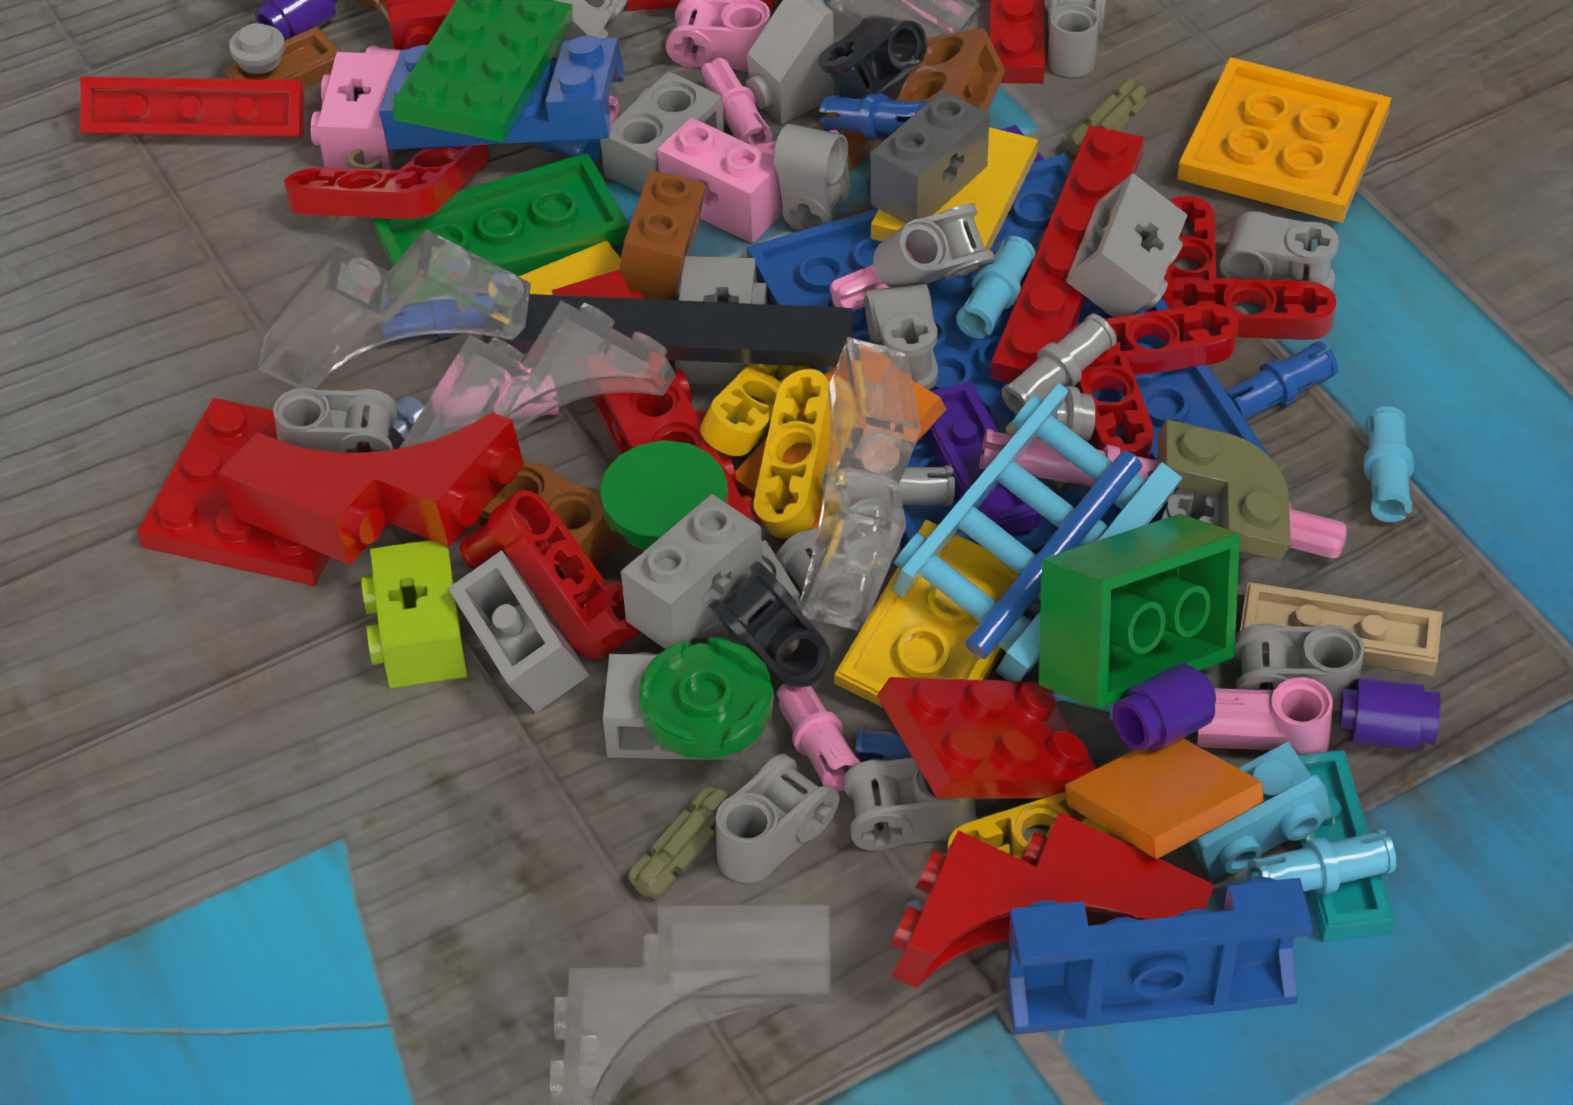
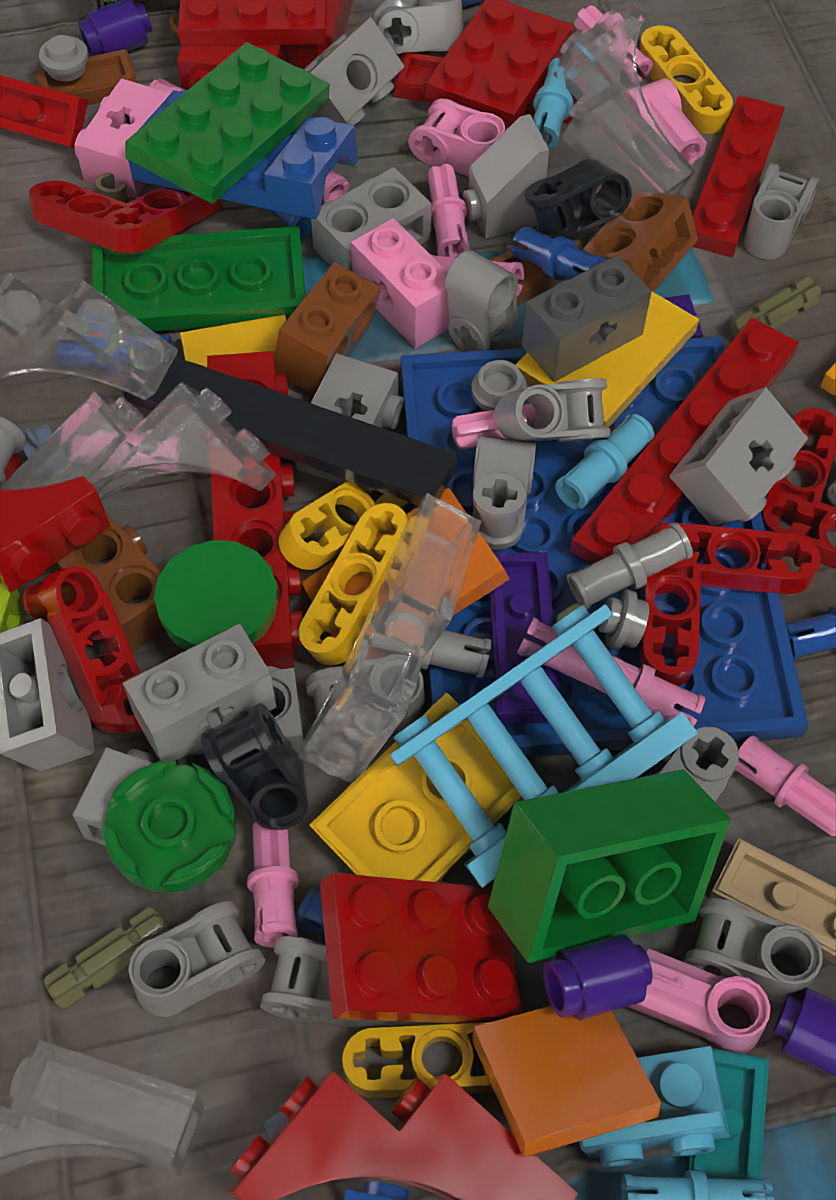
camera: 15 degrees right, 10 degrees up
blue bar [965,451,1142,659] -> none
olive plate [1158,419,1291,561] -> none
none -> light grey plate [471,360,527,411]

